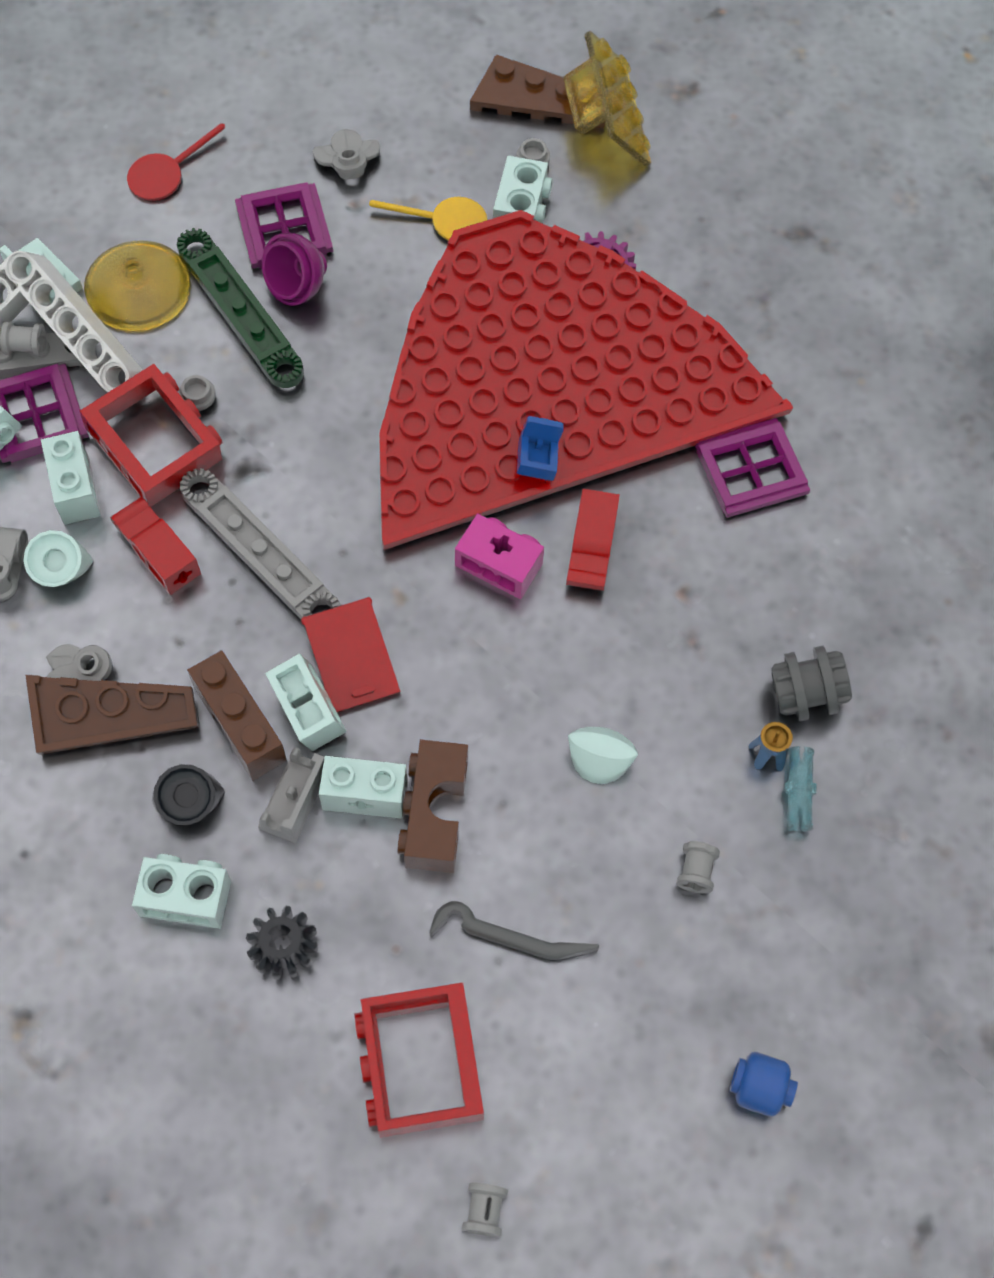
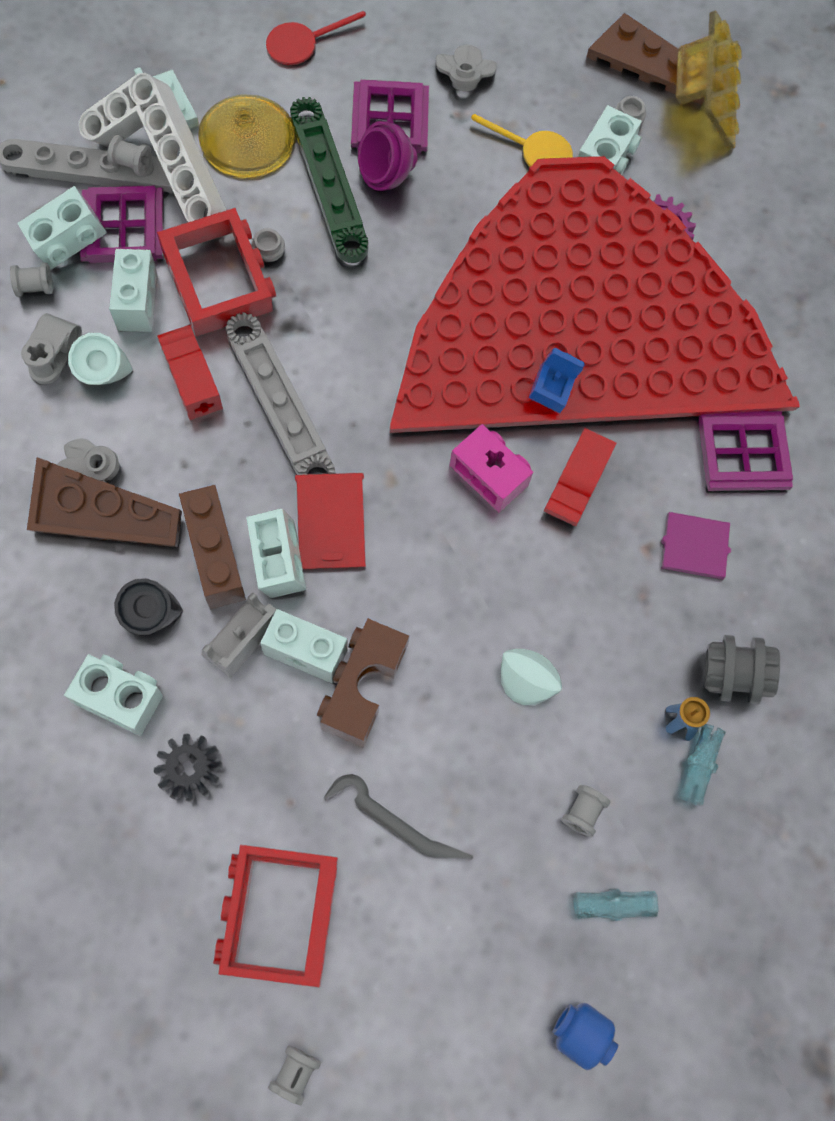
camera: 10 degrees right, 5 degrees up
none -> clear light blue pin [573,888,658,921]
none -> magenta piece [661,512,731,580]

